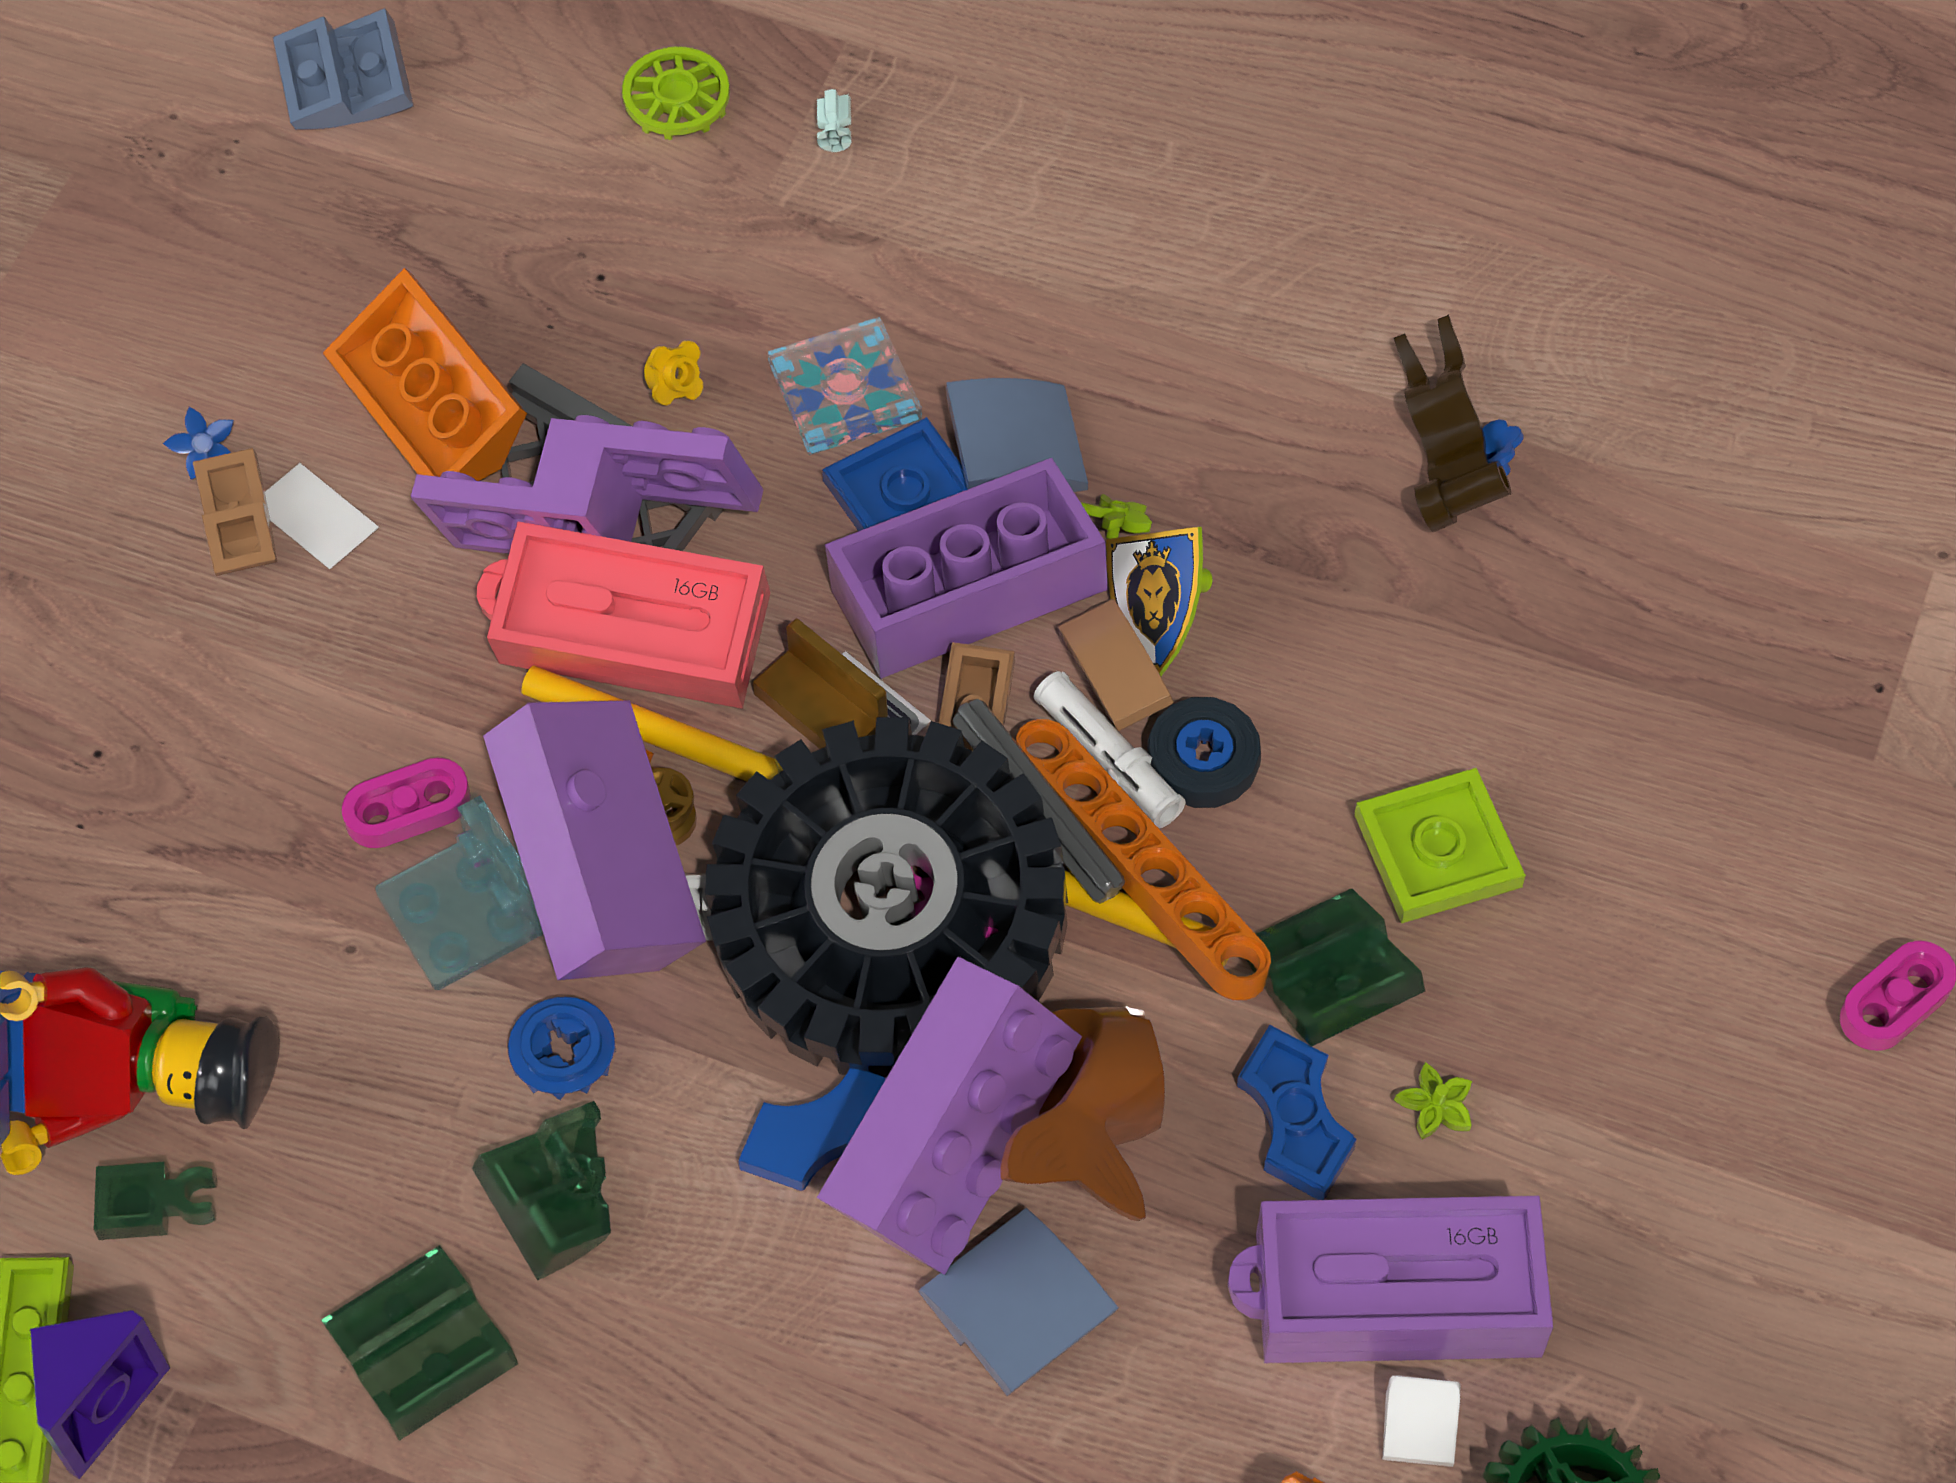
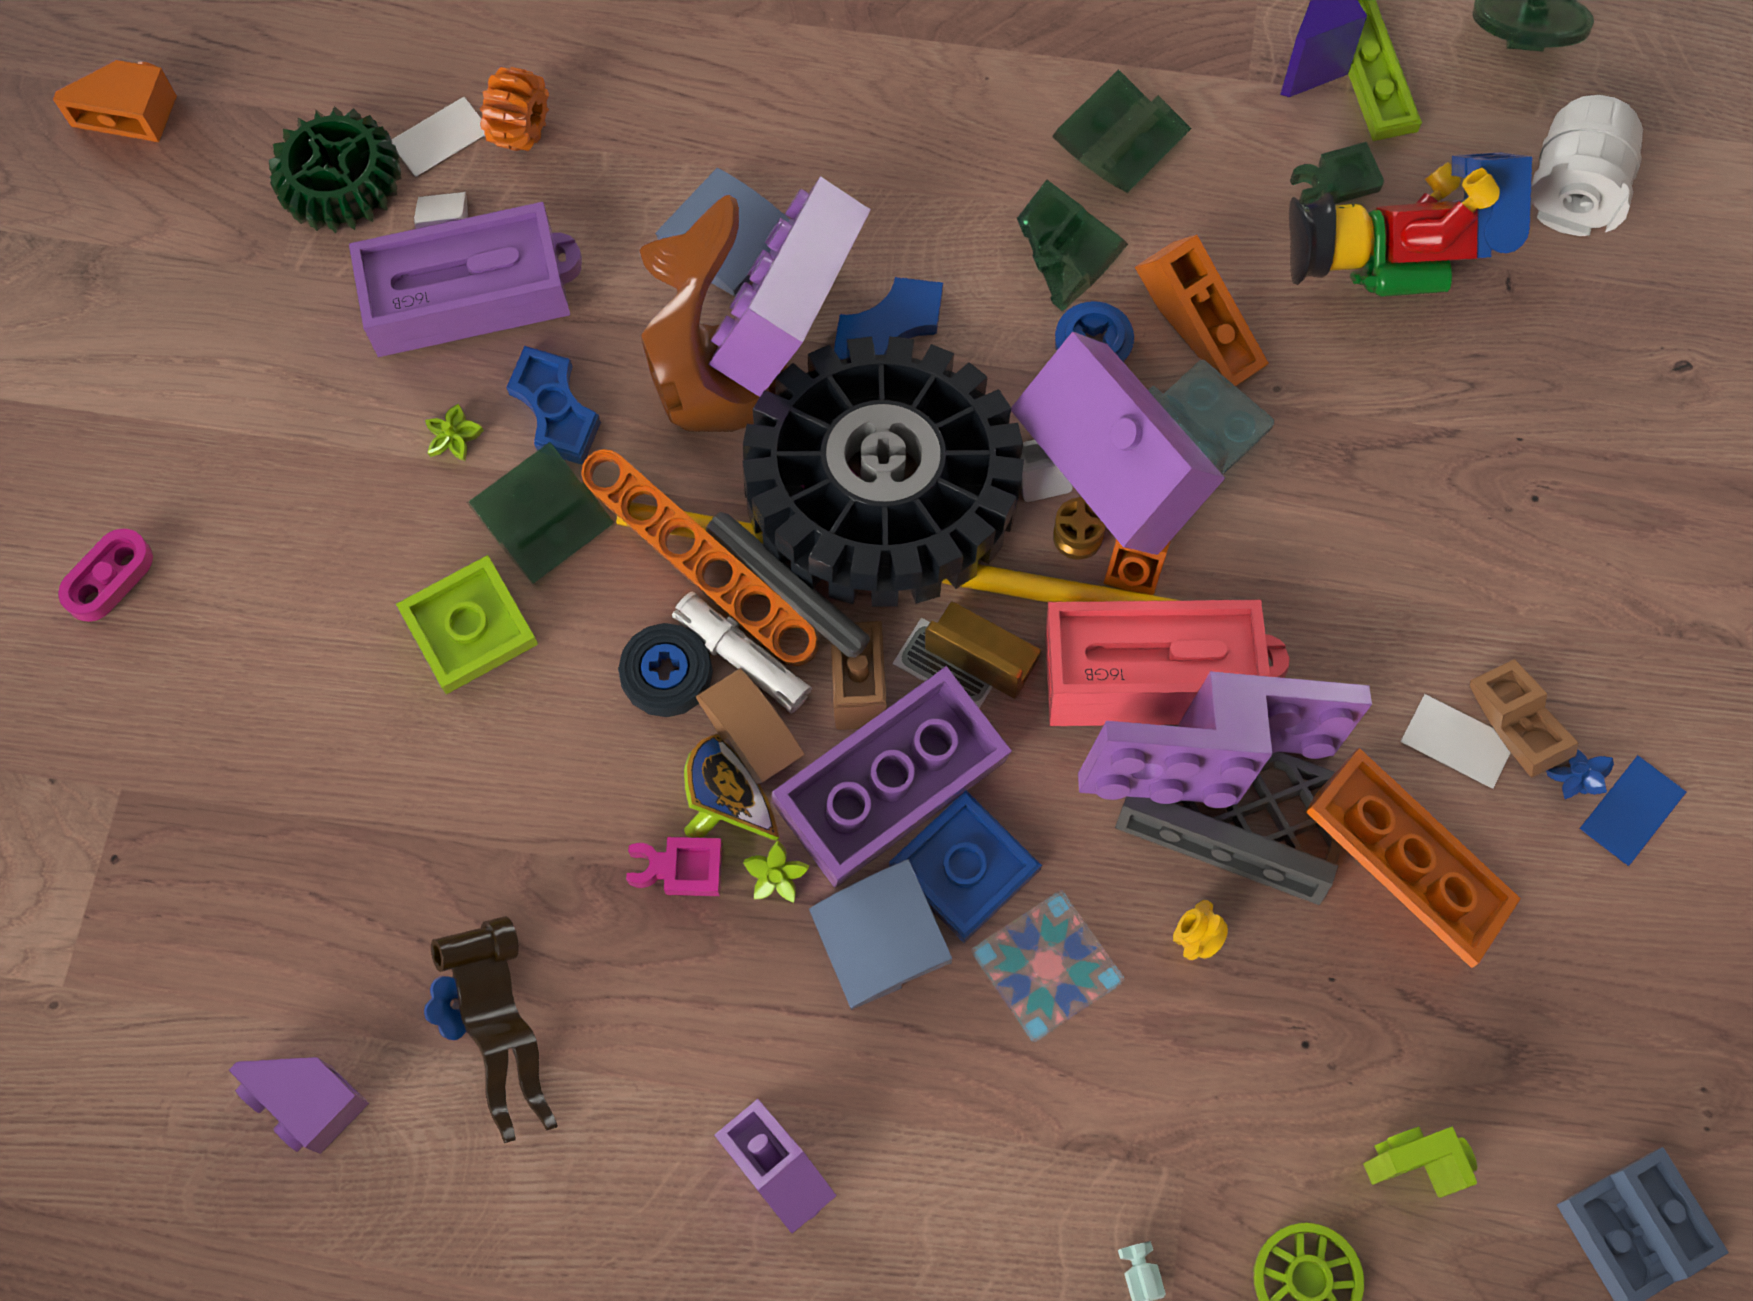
camera: 170 degrees right, 10 degrees up
dark pink plate [342,758,471,848] -> none
none -> medium lavender slope [229,1057,369,1154]
none -> dark pink plate [626,837,723,896]
none -> medium lavender slope [714,1099,837,1234]
none -> orange slope [1135,234,1269,390]
none -> lime bracket [1363,1126,1478,1198]
none -> blue sticker [1579,755,1686,866]

